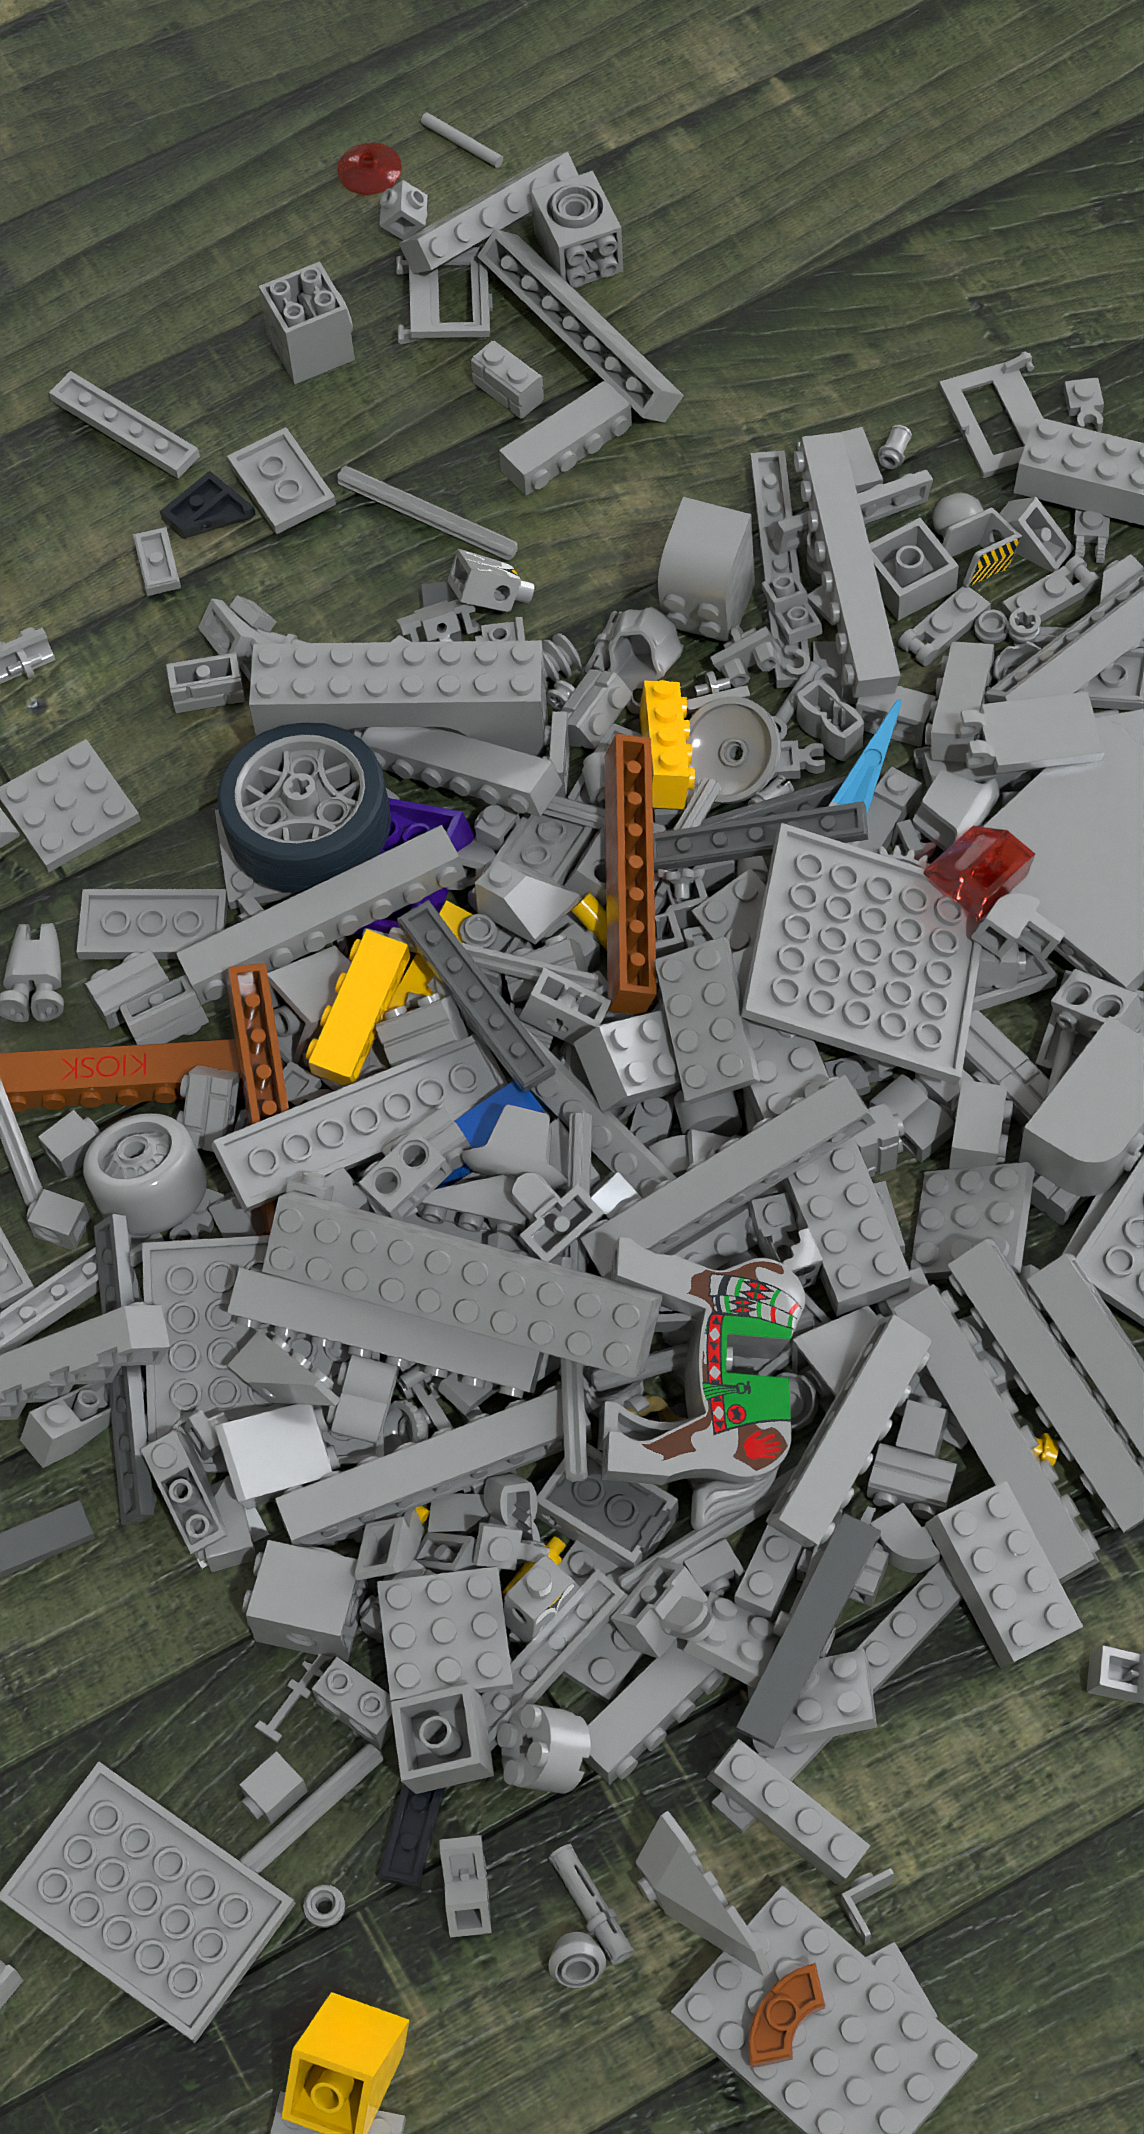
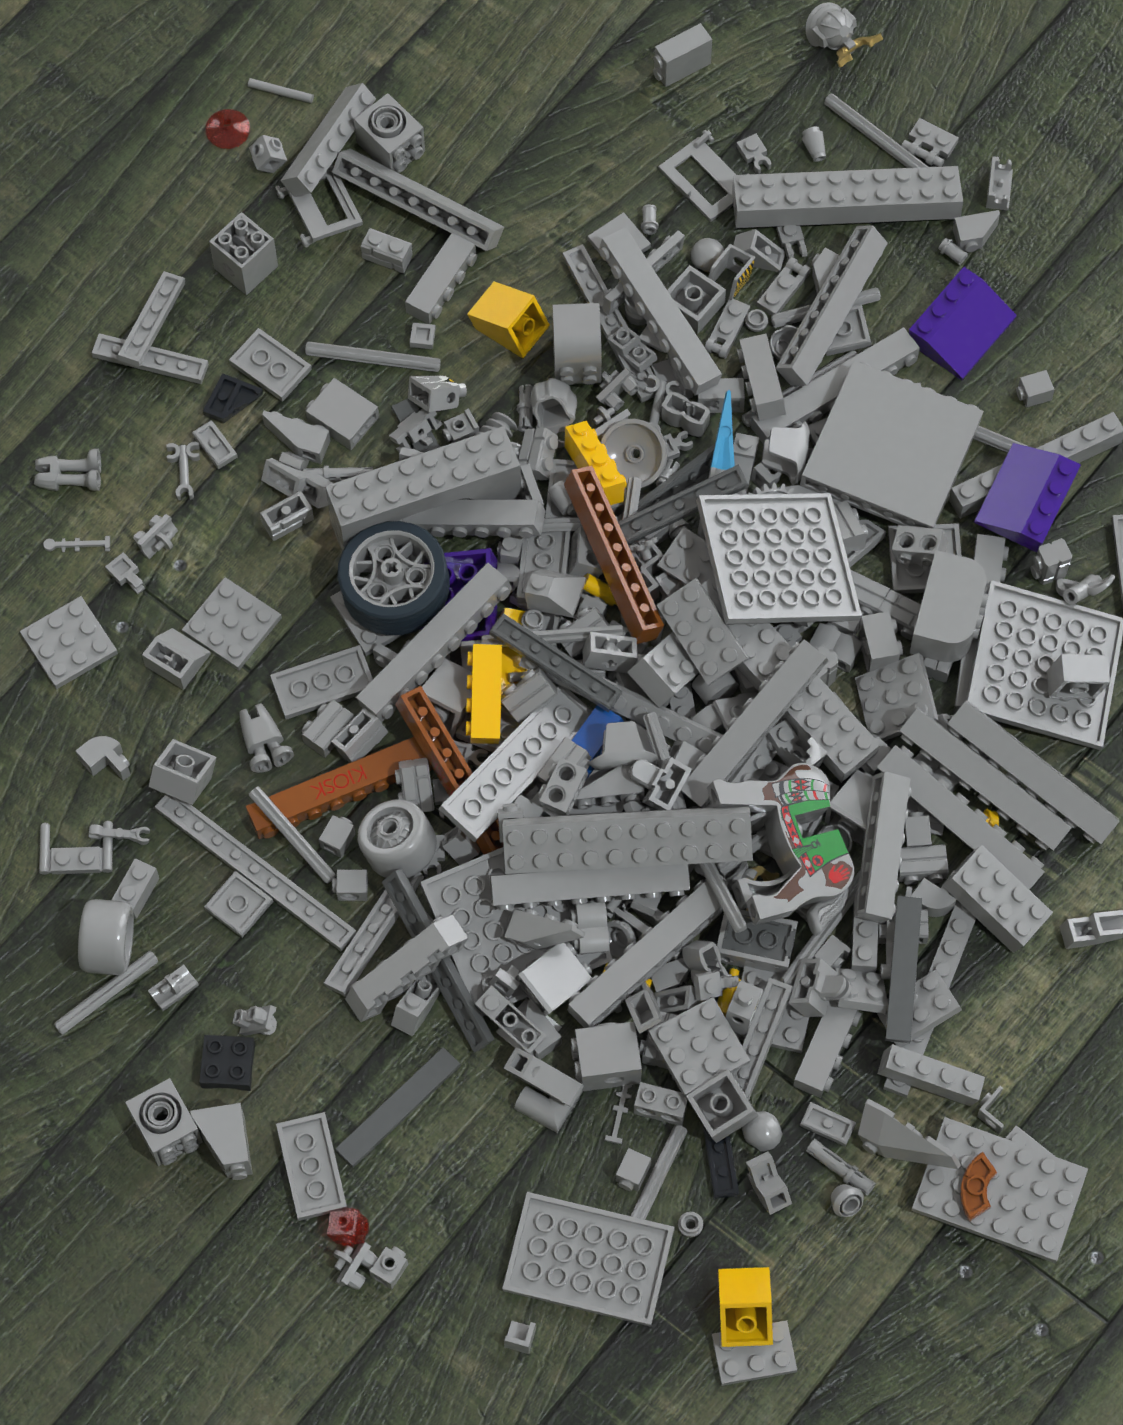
camera: 25 degrees left, 5 degrees up
light grey brick [497,1704,591,1794] -> none
clear red slope [923,826,1035,921] -> none
light grey tile [957,692,1105,773] -> none
light grey brick [971,893,1066,961] -> none
light grey bush [1008,607,1041,643] -> none
light grey piece [1045,1030,1076,1100] -> none
none -> light grey plate [118,271,185,367]
none -> light grey bar [167,442,200,500]
none -> light grey slope [262,411,330,464]
none -> light grey brick [306,378,379,450]
none -> light grey plate [410,323,436,349]
none -> yellow slope [467,281,550,358]
none -> light grey slope [504,1047,584,1107]
none -> light grey brick [514,1086,583,1133]
none -> light grey brick [653,23,712,87]
none -> light grey hair [742,1111,782,1151]
none -> light grey plate [800,1102,856,1147]

